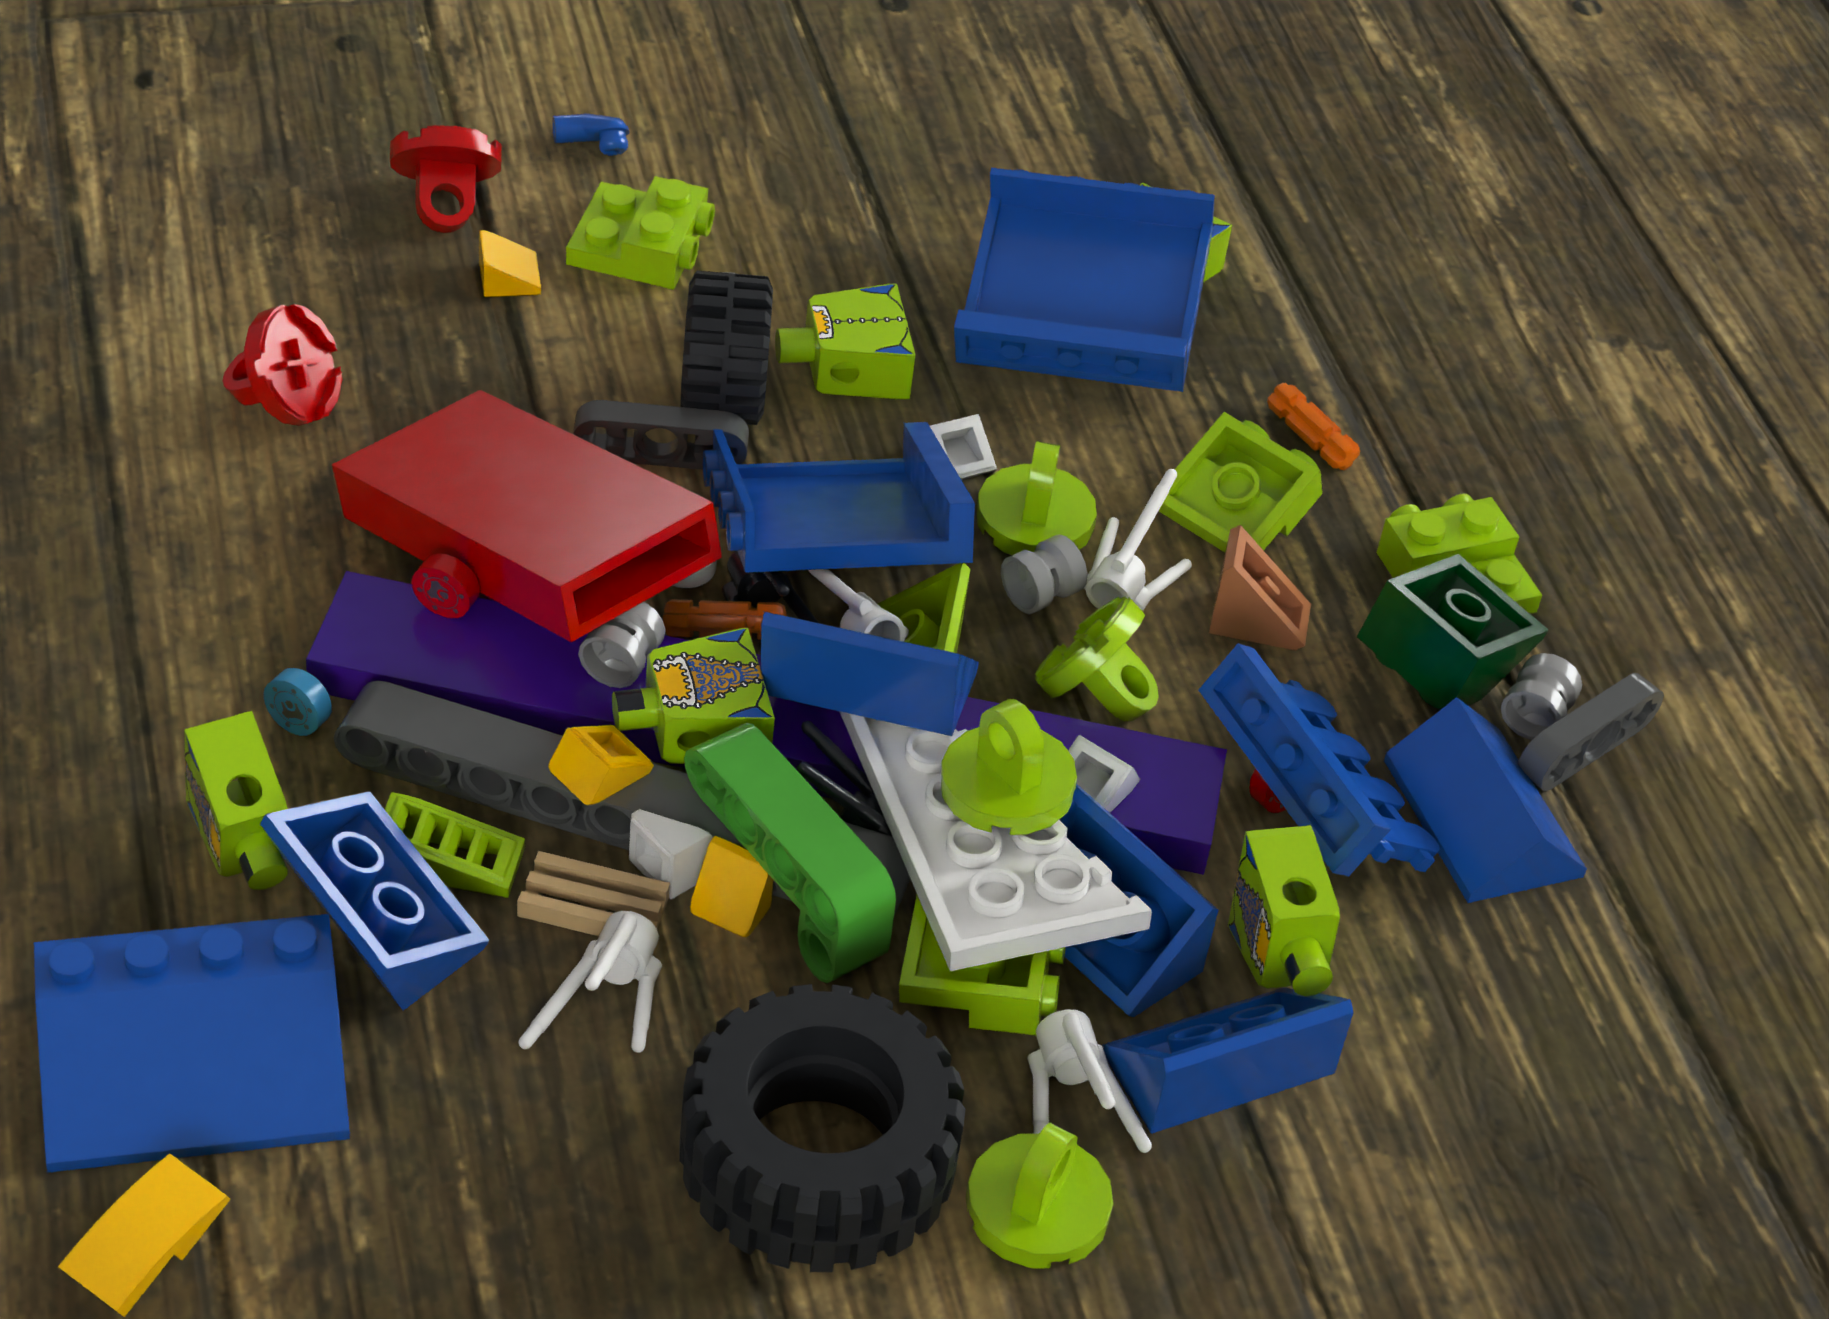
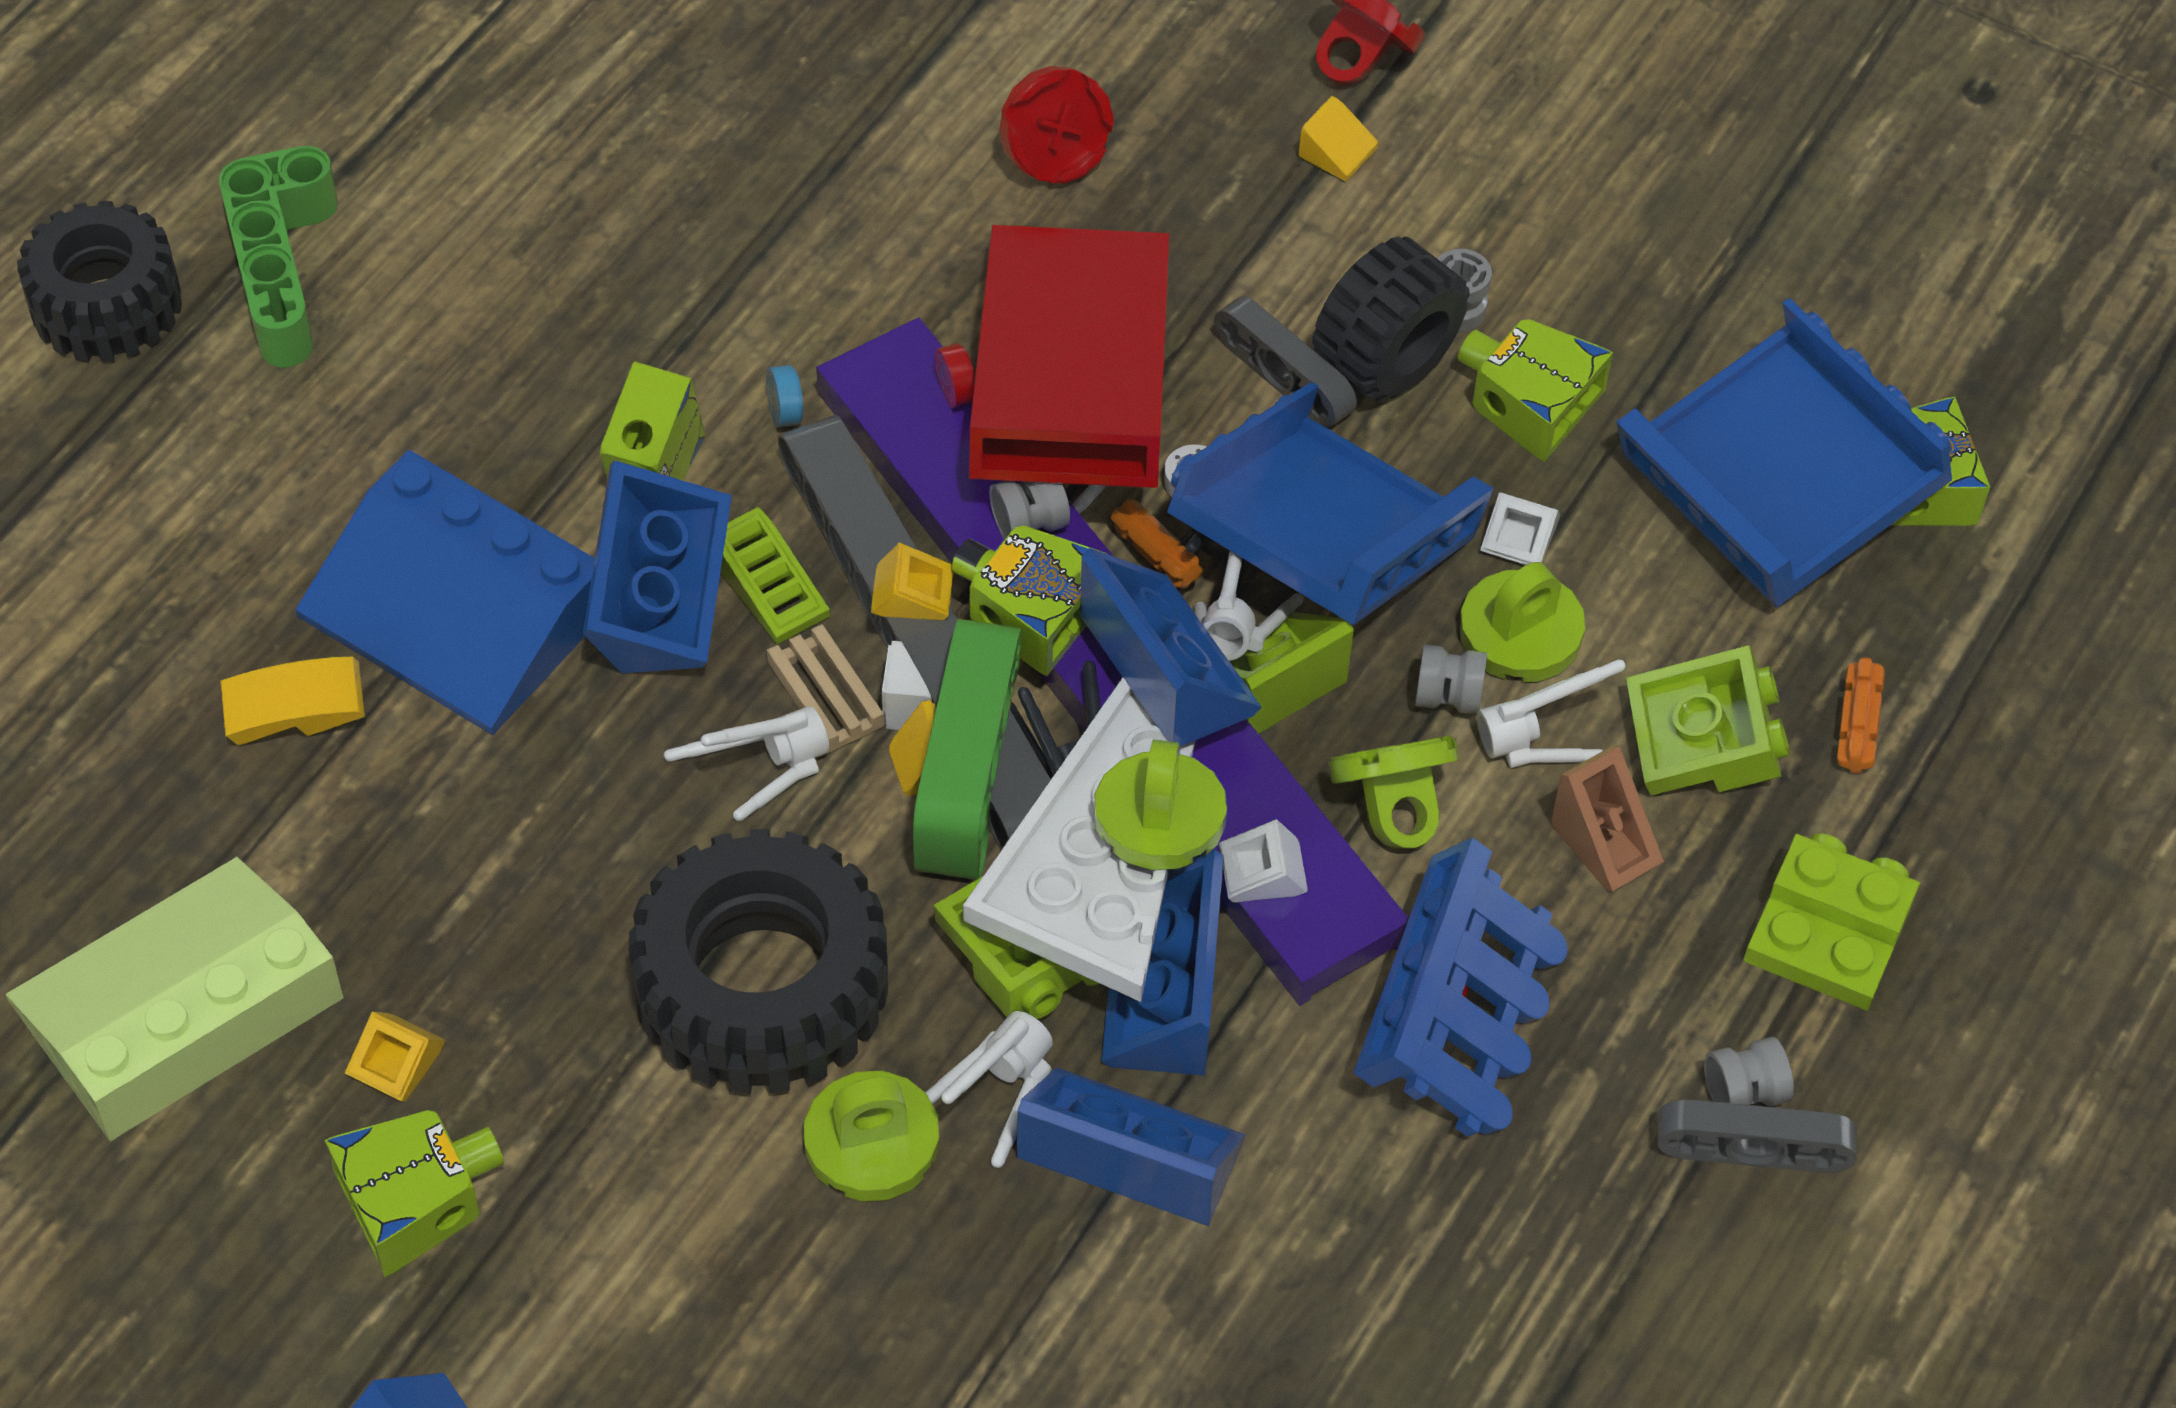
camera: 50 degrees right, 10 degrees up
blue arm [552,114,630,156] -> none
lime plate [566,176,715,290] -> none
lime torso [1228,825,1340,996] -> none
dark green slope [1357,554,1548,710] -> none
blue slope [1384,697,1587,903] -> none

